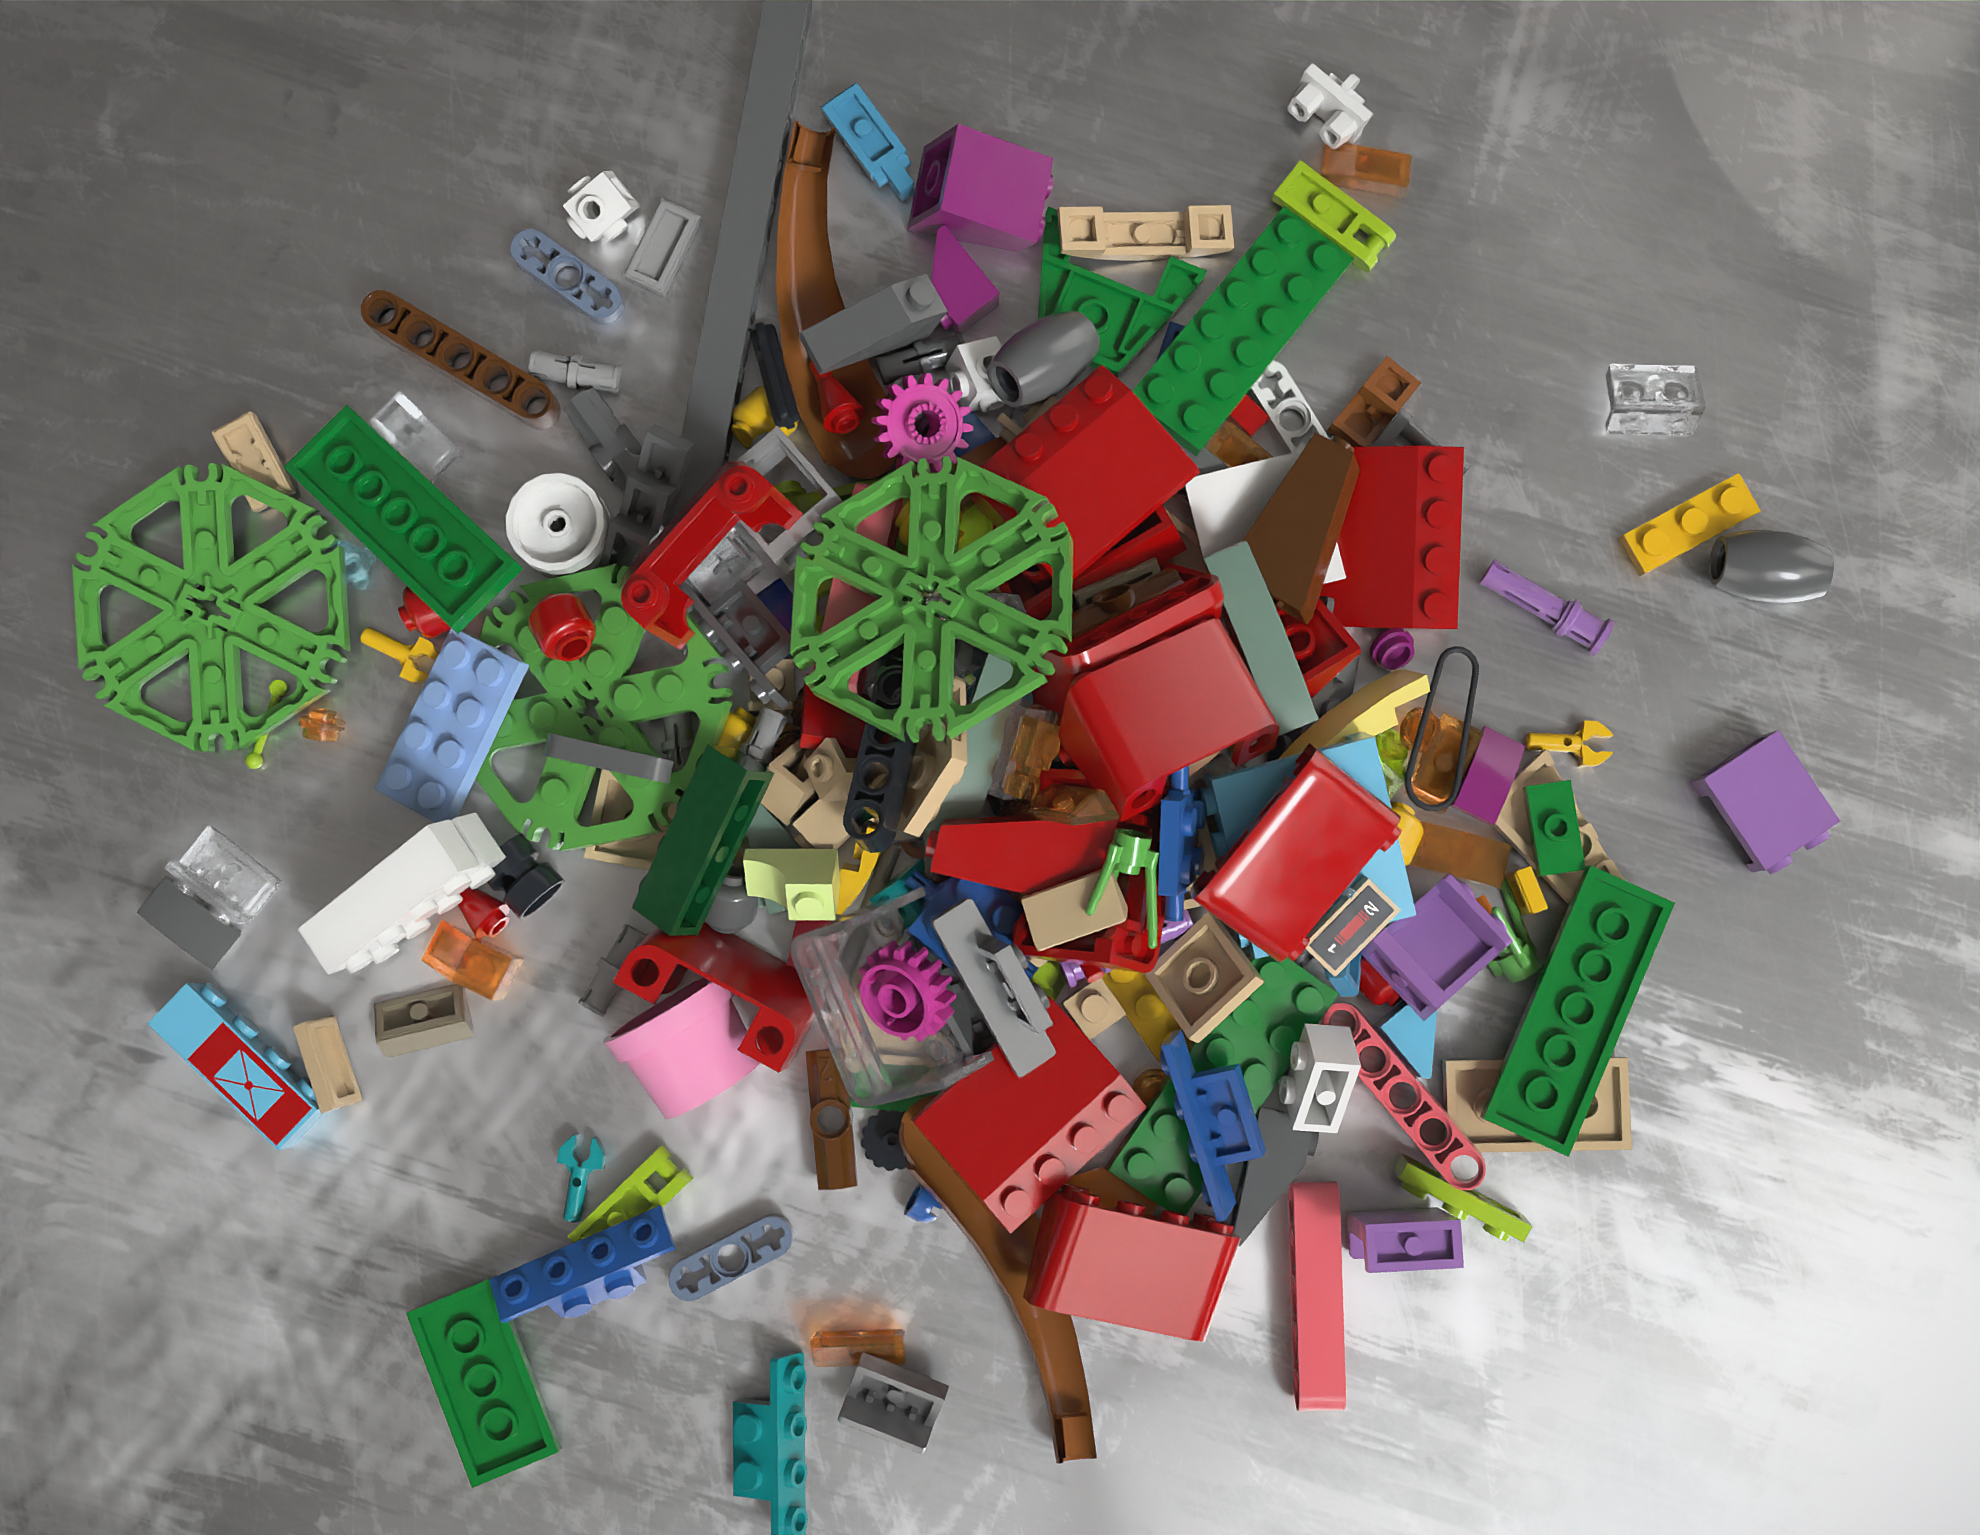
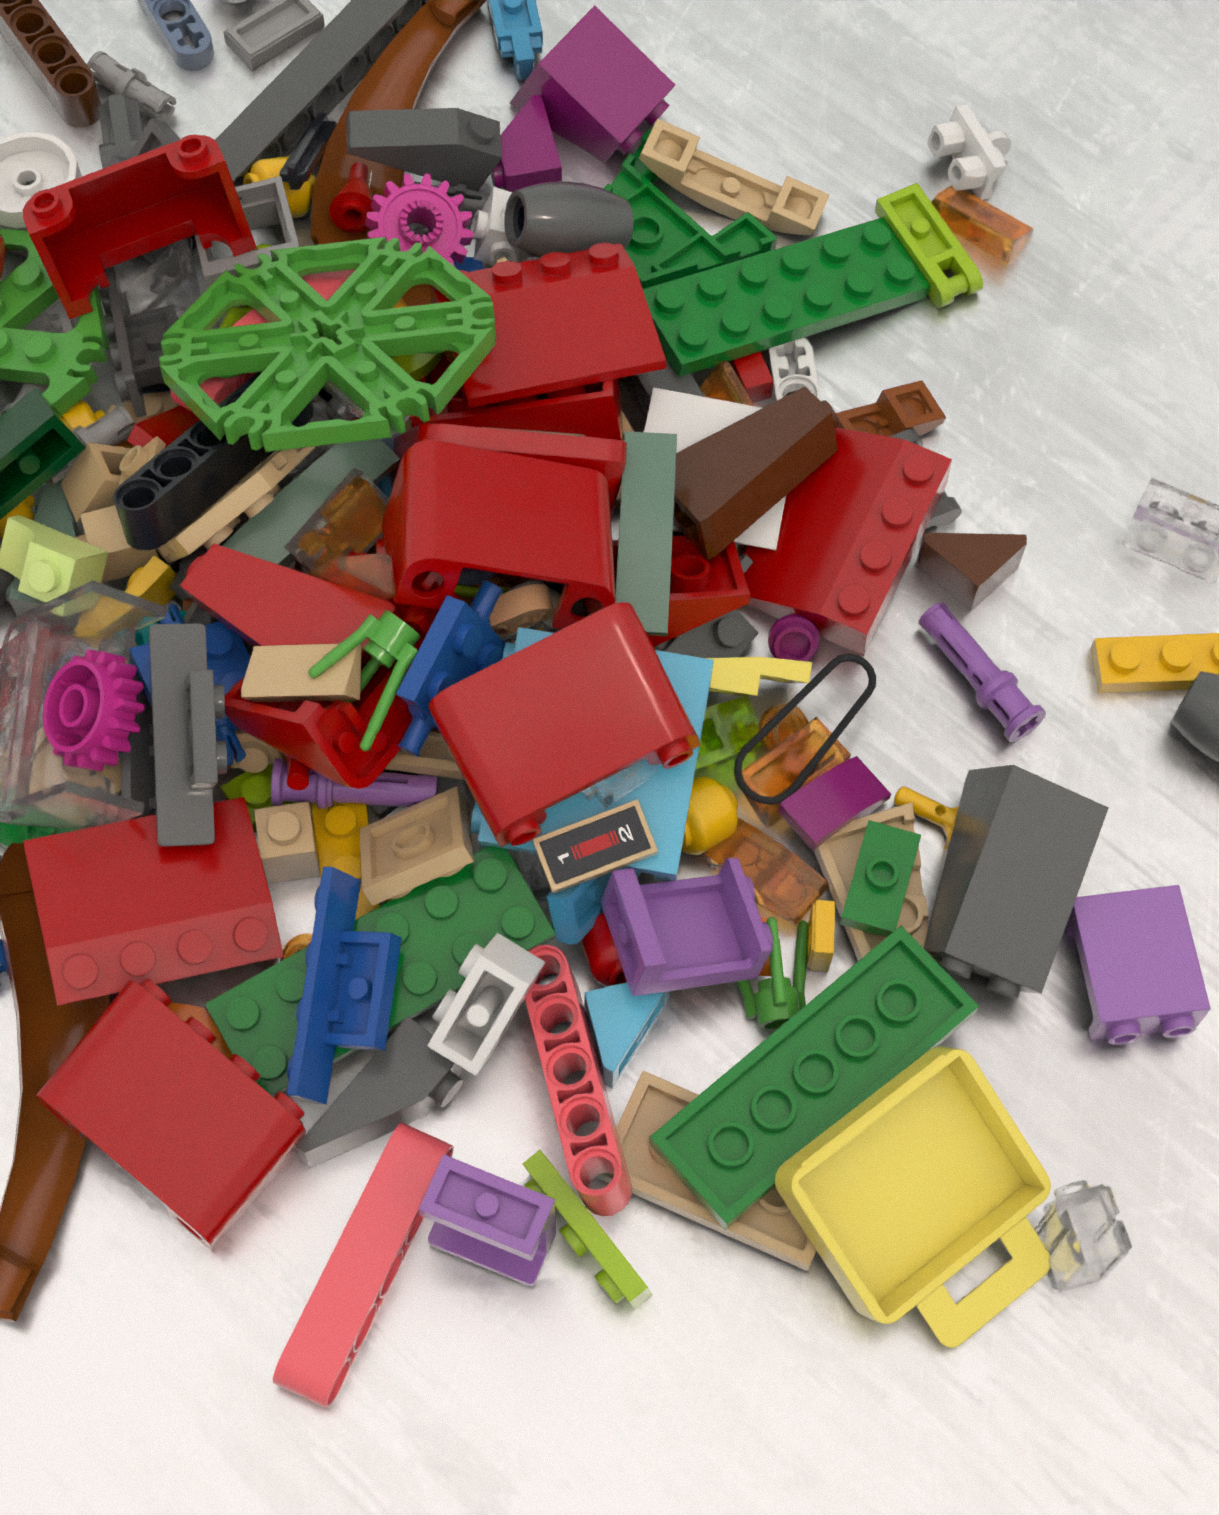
camera: 25 degrees right, 20 degrees down
none -> light yellow piece [775,1046,1051,1348]
none -> reddish brown slope [917,532,1027,612]
none -> dark grey slope [924,765,1109,999]
none -> clear brick [1034,1180,1132,1292]

